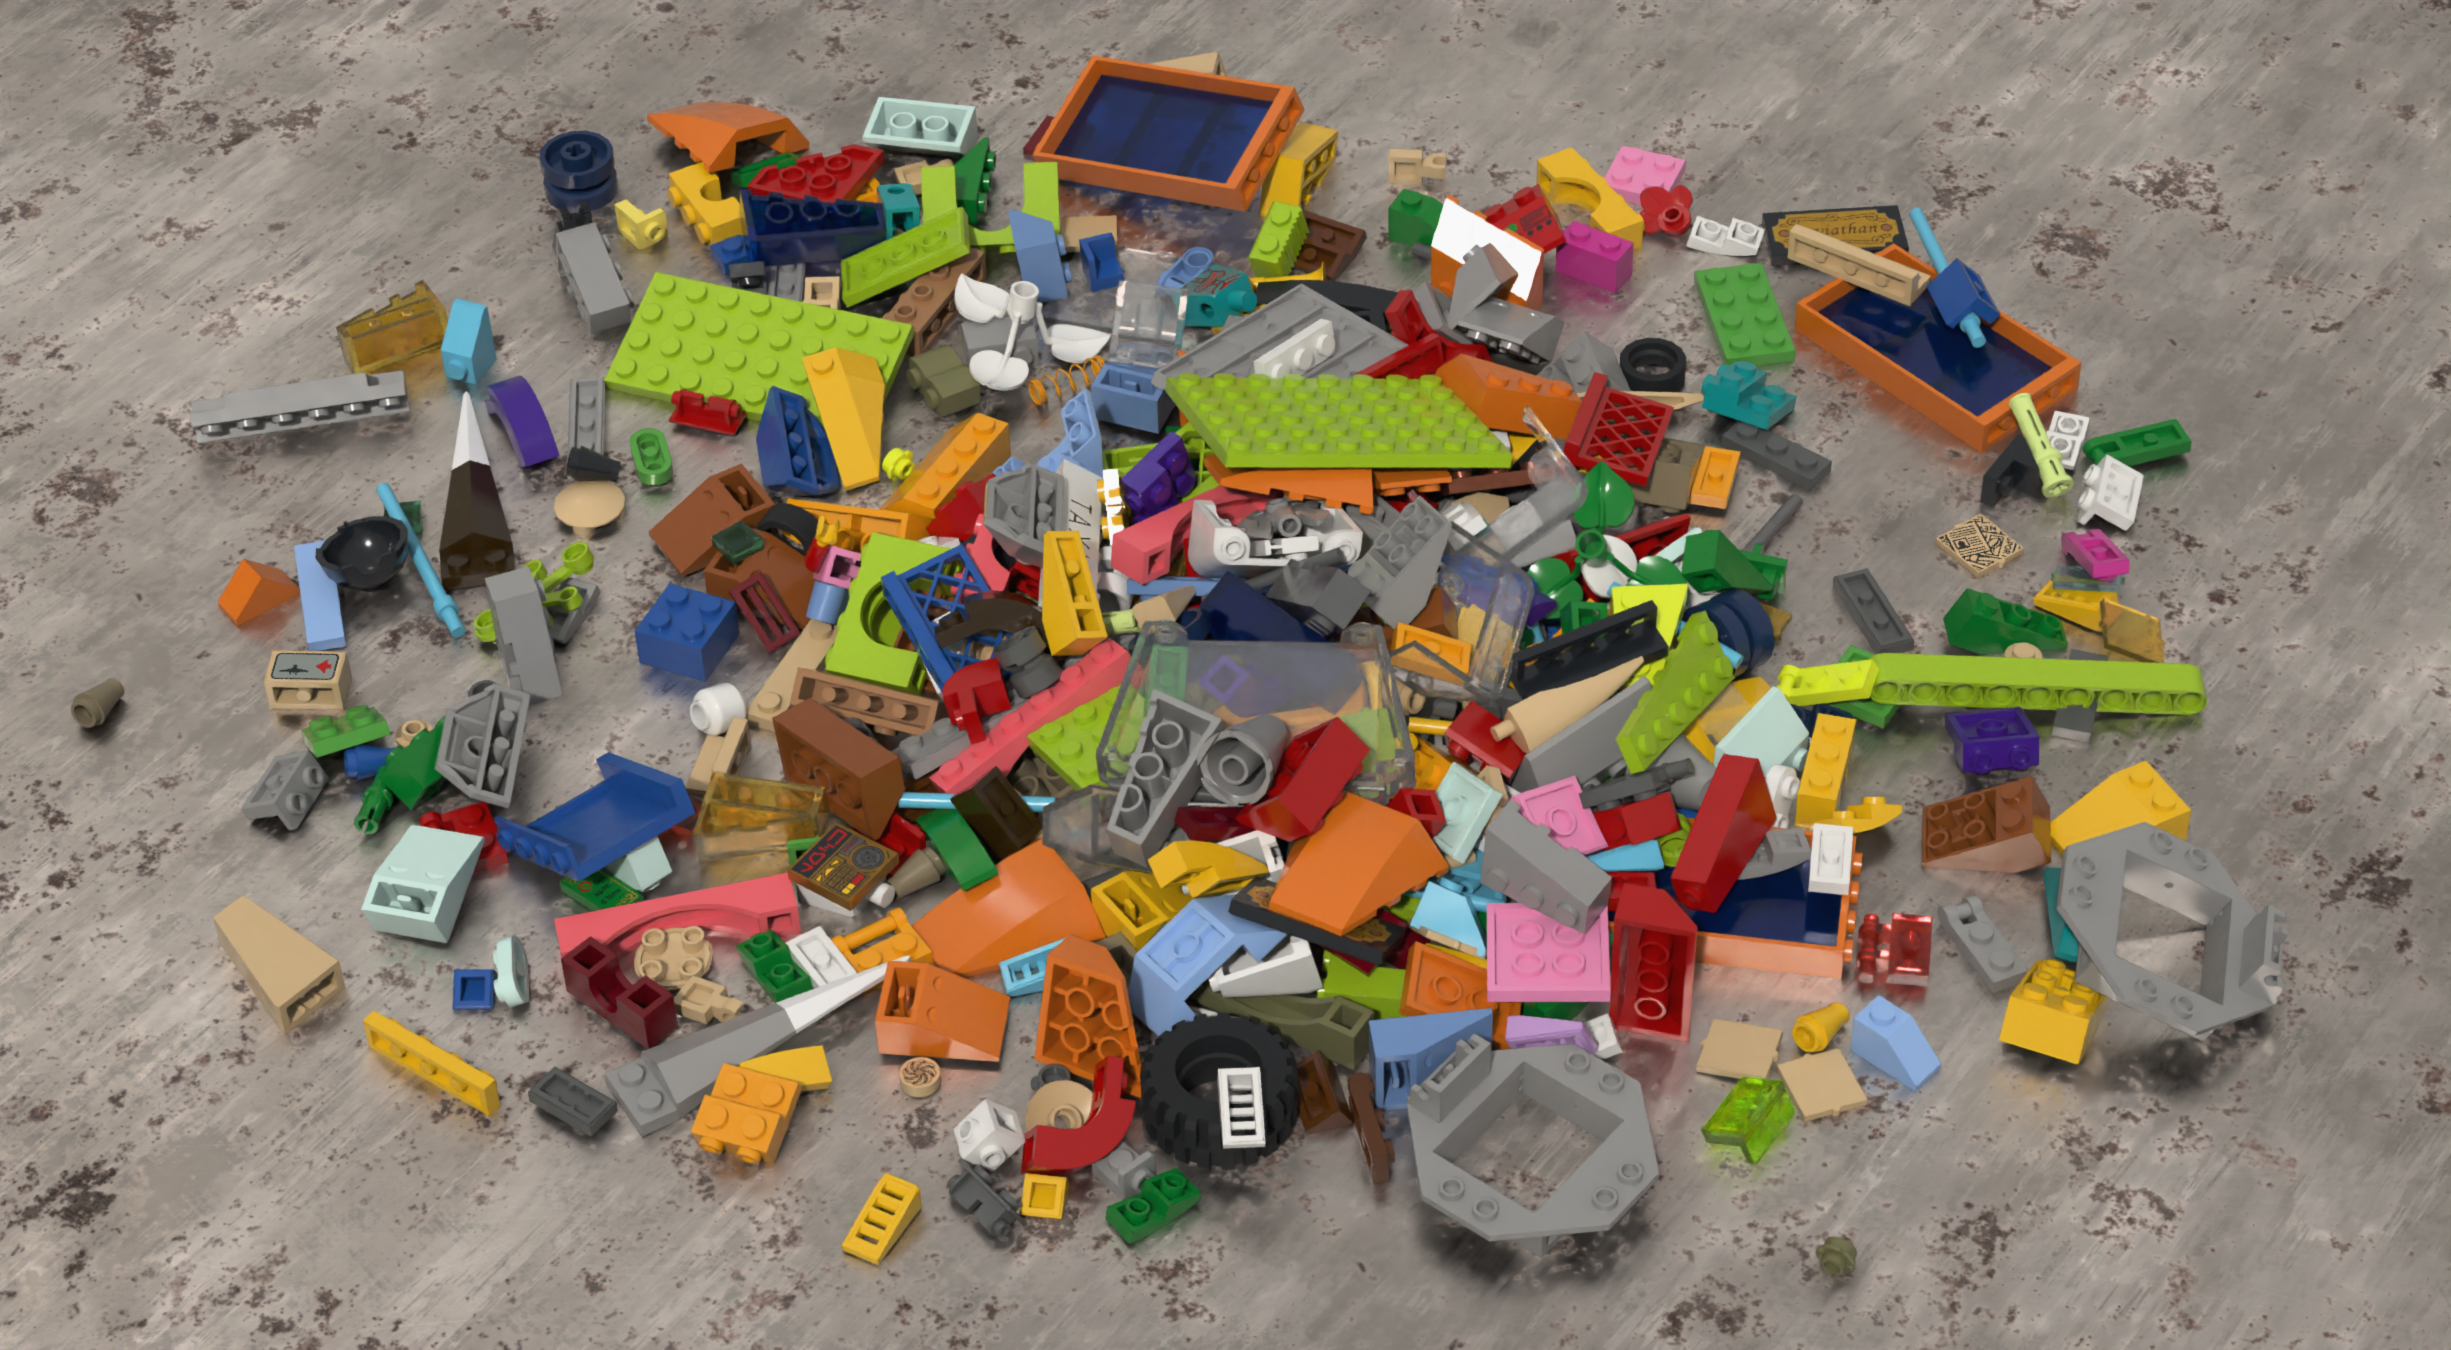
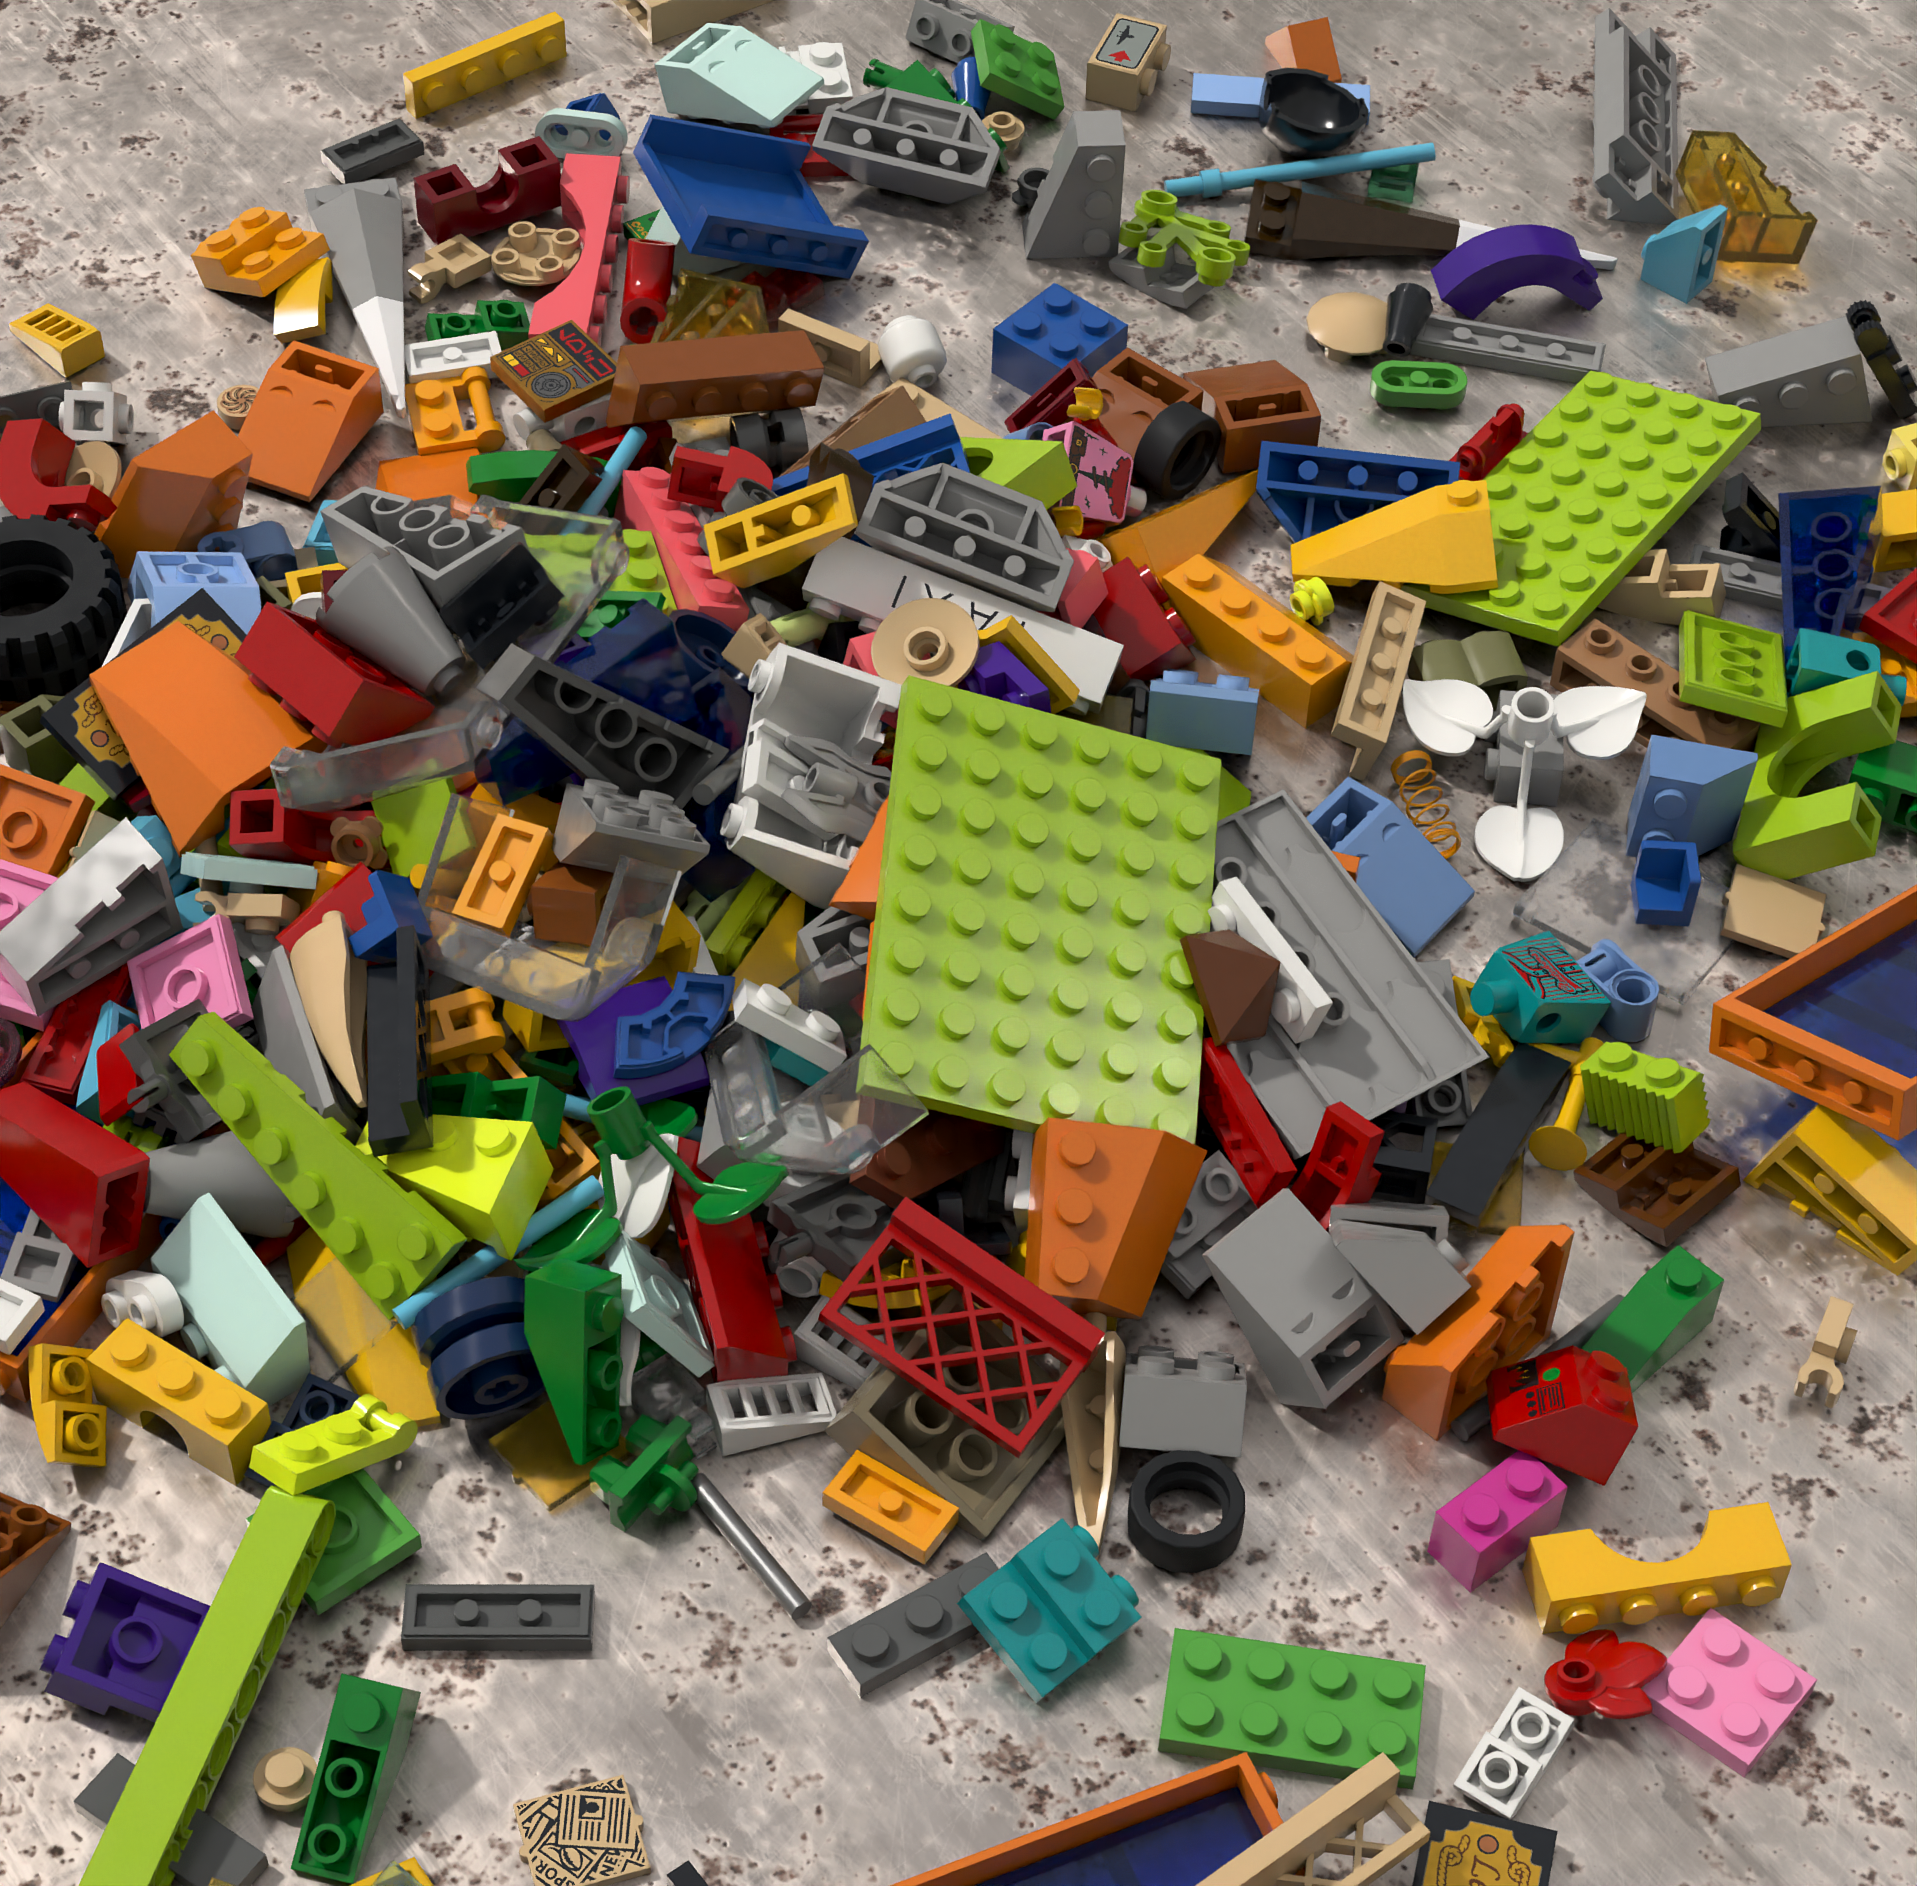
camera: 105 degrees right, 5 degrees up
clear green tile [711,520,764,565] -> none
clear slope [1108,280,1189,368] -> none
yellow slope [1148,840,1269,899] -> none
none -> blue panel [348,870,433,964]
none -> black bracket [439,542,565,669]
none -> red cylinder [620,238,676,344]
none -> white plate [779,42,853,115]
none -> tan dish [871,598,979,687]
none -> reddish brown slope [1180,929,1281,1047]
none -> tan fence [1330,581,1426,781]

